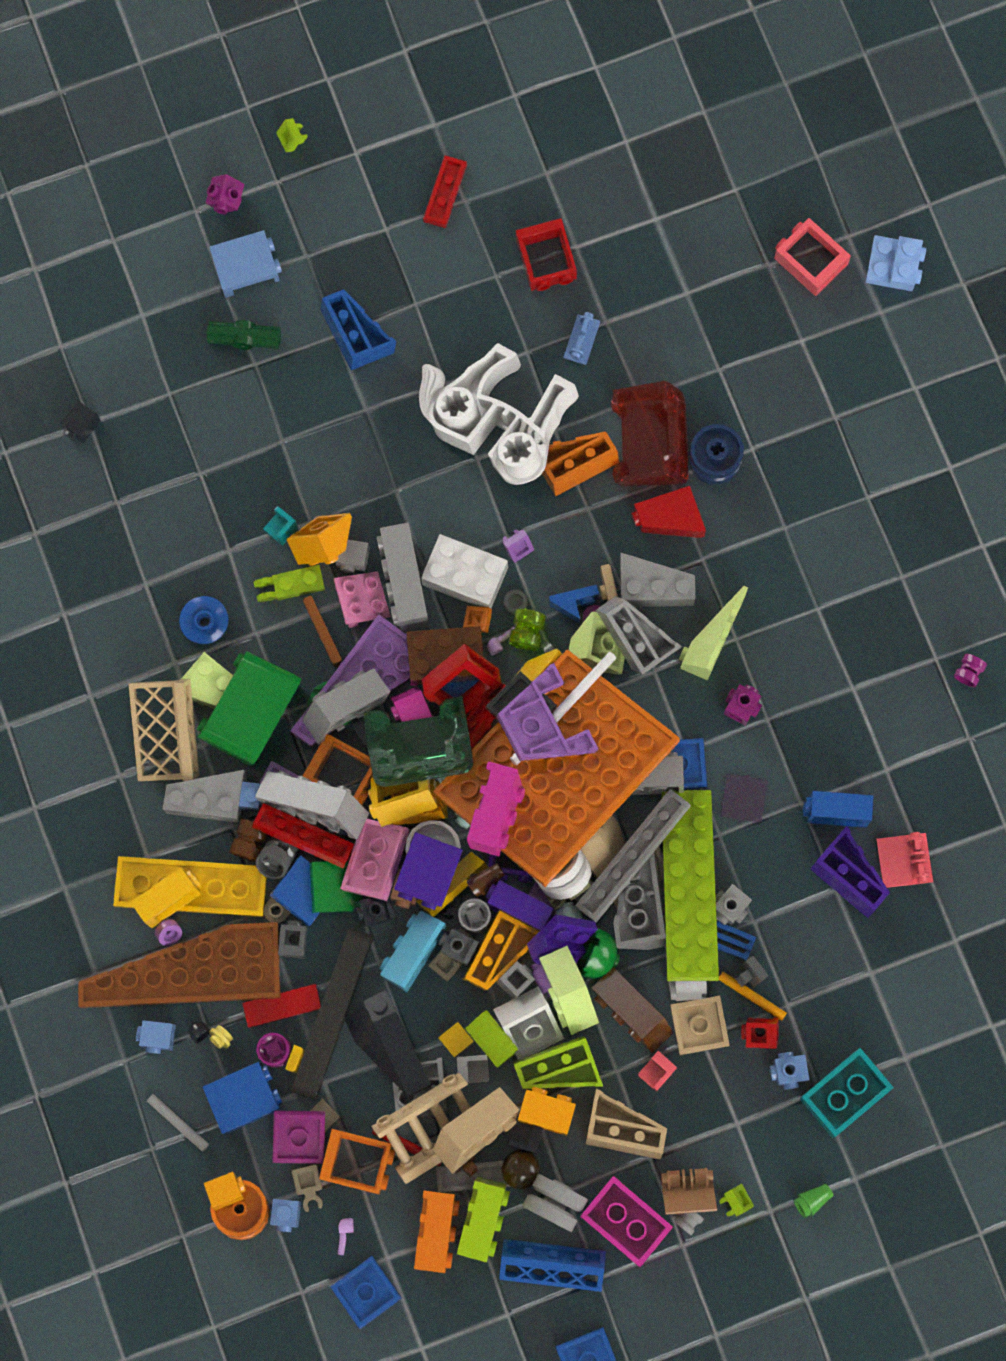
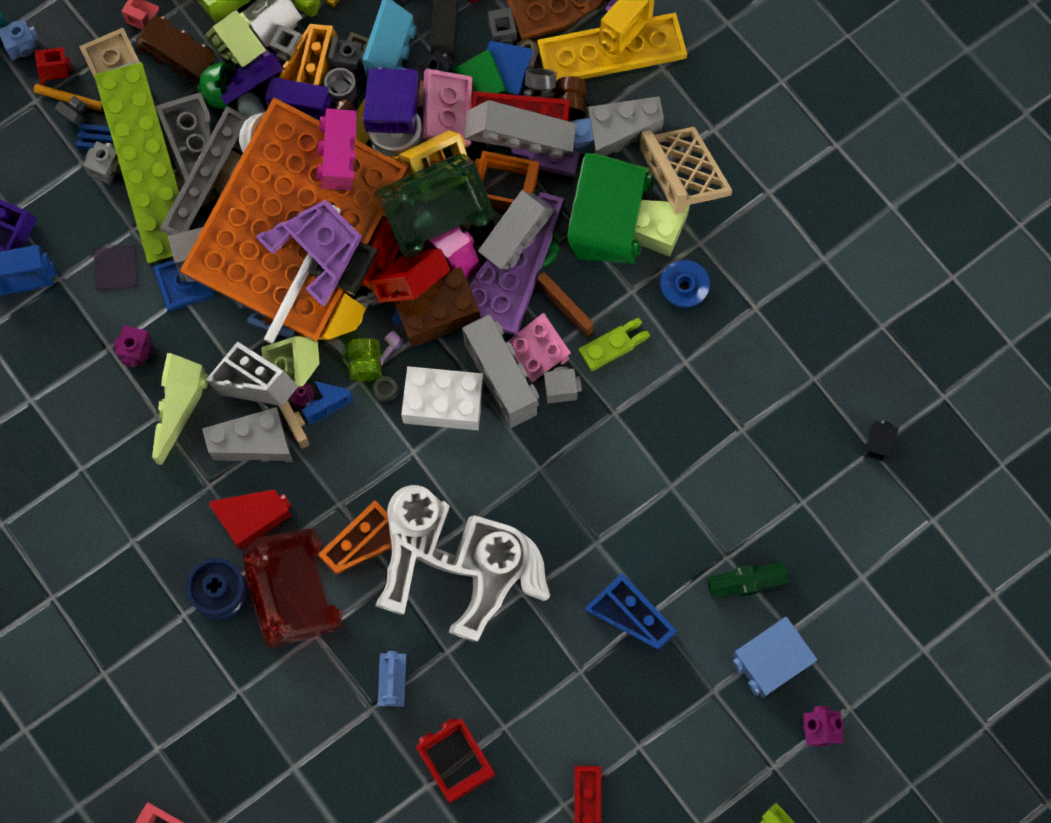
camera: 160 degrees right, 5 degrees down
teal panel [263,506,298,546] -> none
light orange slope [287,513,352,566] -> none
orange tile [463,606,492,633] -> none
medium lavender tile [503,530,534,563] -> none

